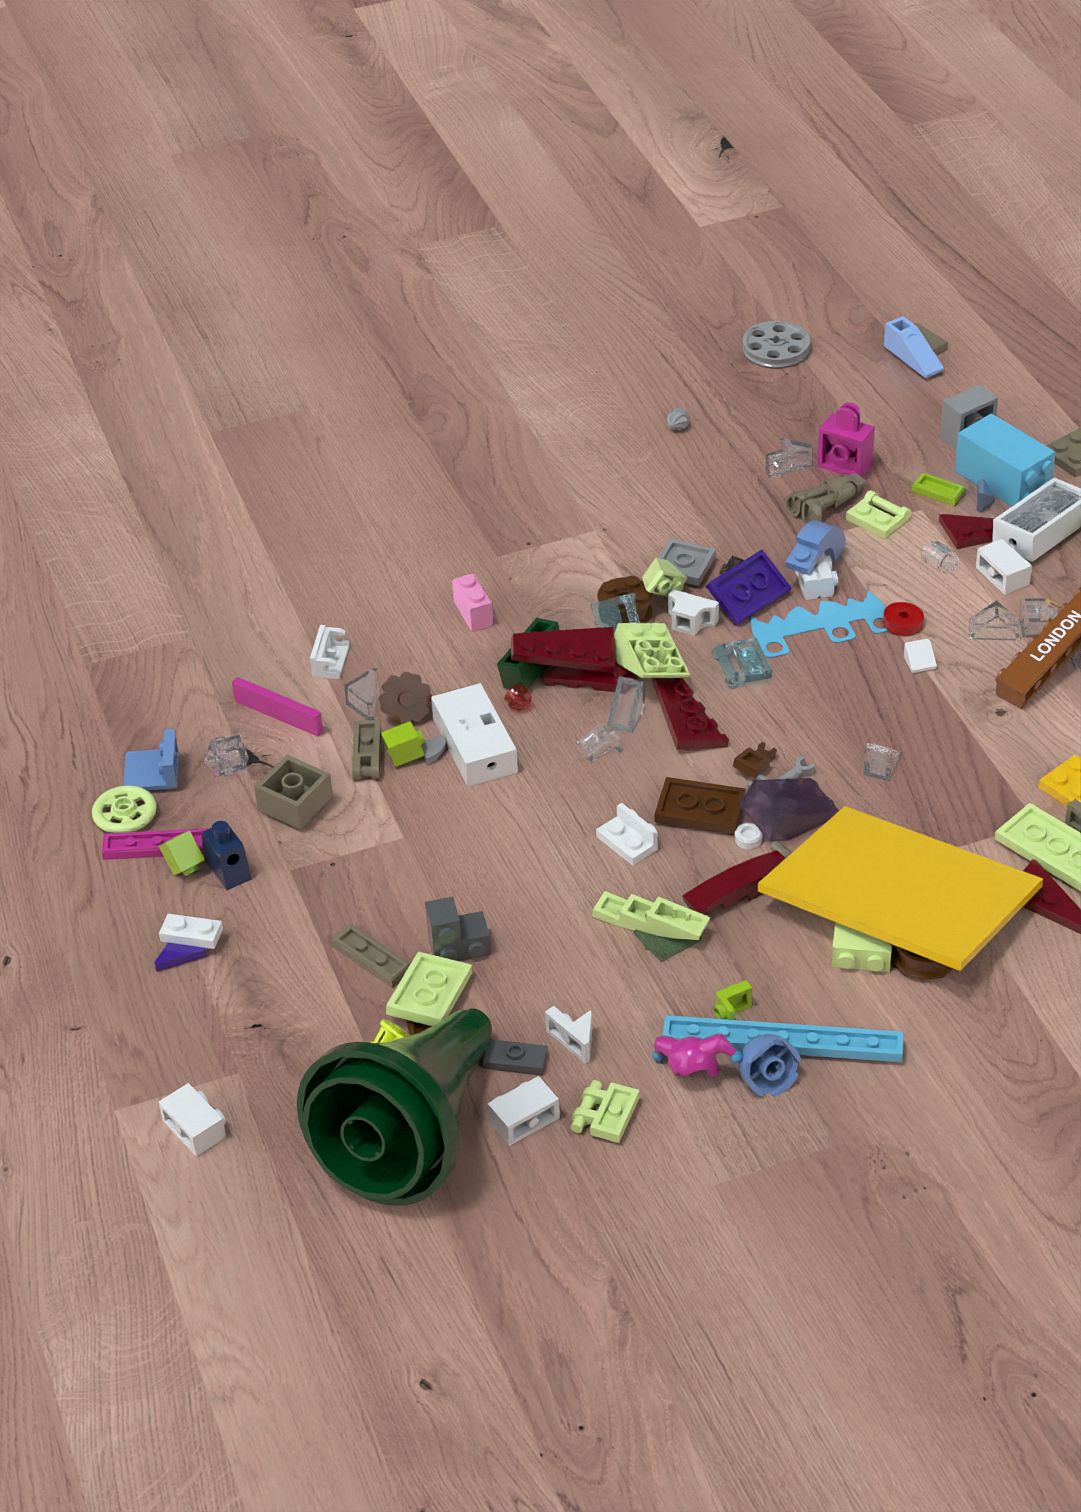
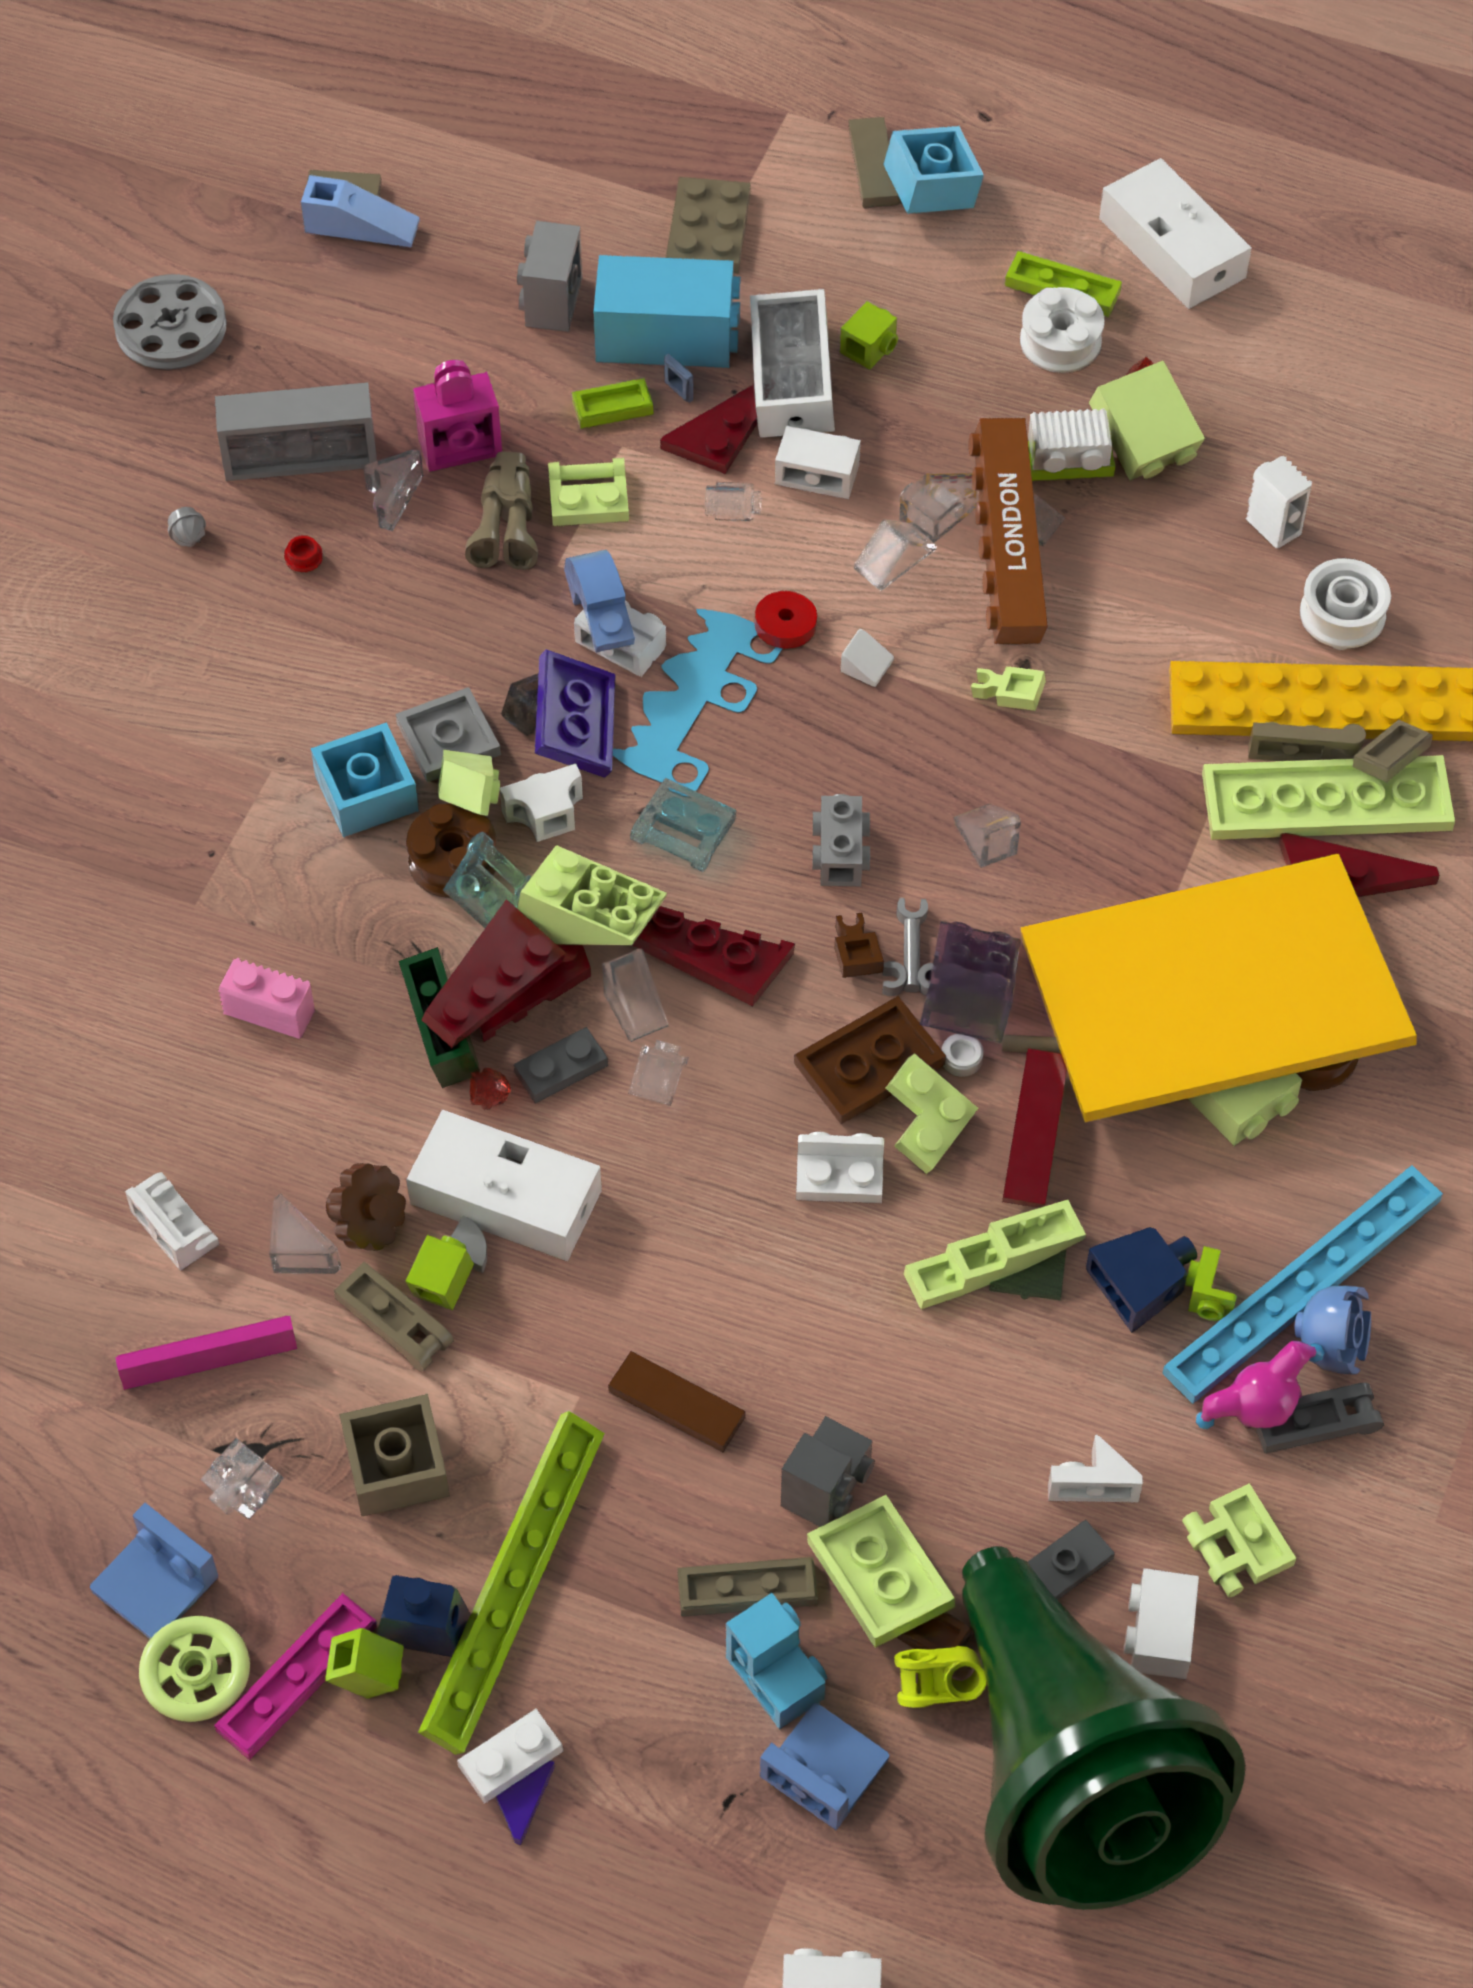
camera: 50 degrees left, 15 degrees up
none -> light grey brick [215,383,378,481]
none -> red plate [284,535,323,572]
none -> medium azure brick [311,722,419,837]
none -> lime plate [418,1411,605,1755]
none -> dark grey plate [514,1027,608,1104]
none -> reddish brown tile [608,1351,746,1453]
none -> medium azure brick [726,1593,827,1730]
none -> medium blue bracket [760,1703,889,1830]
none -> light grey brick [812,794,870,886]
none -> yellowish green plate [885,1053,978,1174]
none -> yellowish green plate [971,666,1046,711]
none -> dark blue torso [1086,1227,1198,1333]
none -> dark grey plate [1256,1383,1384,1454]

